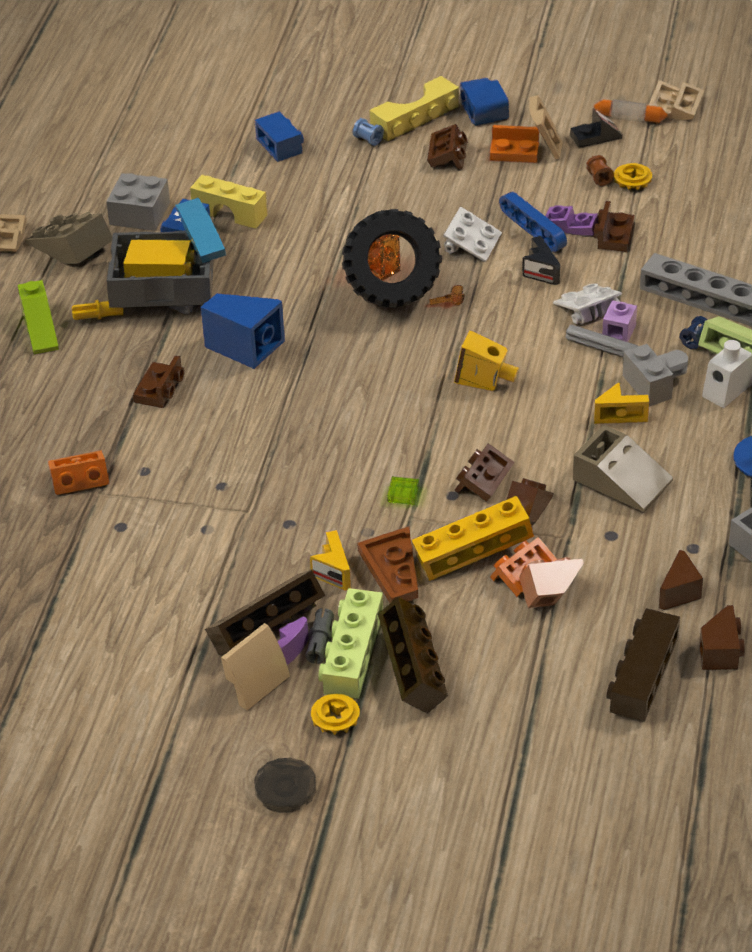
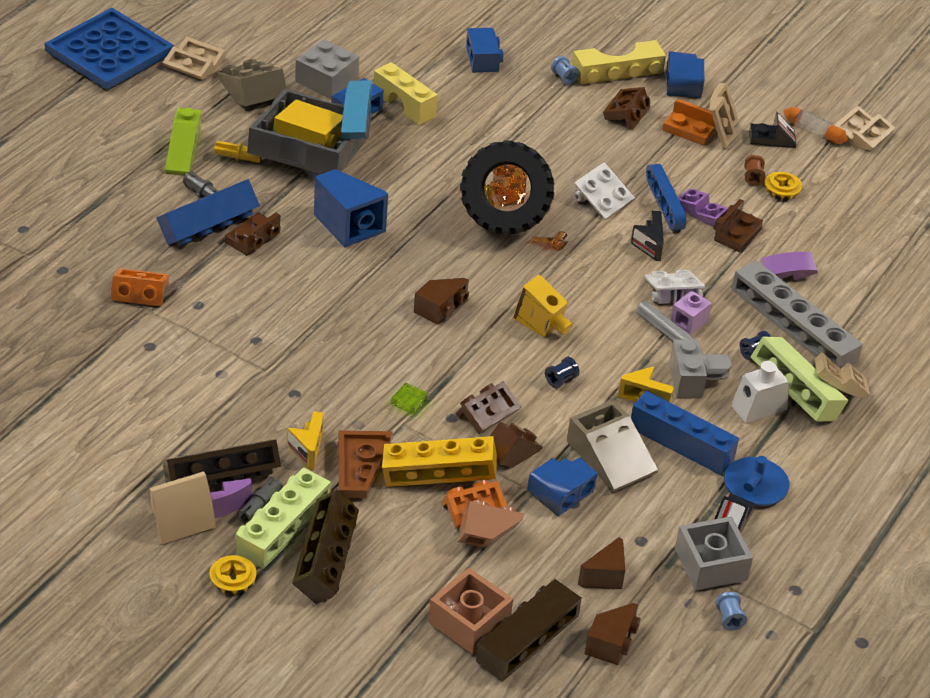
camera: 15 degrees right, 0 degrees up
clear smoke tile [254,758,316,813] -> none
none -> blue brick [156,179,260,246]
none -> dark grey pin [183,171,219,198]
none -> reddish brown slope [413,278,469,325]
none -> nougat brick [428,568,513,654]
none -> blue piece [527,458,598,517]
none -> dark blue bush [545,356,580,388]
none -> blue brick [631,391,739,475]
none -> medium lavender slope [761,252,818,281]

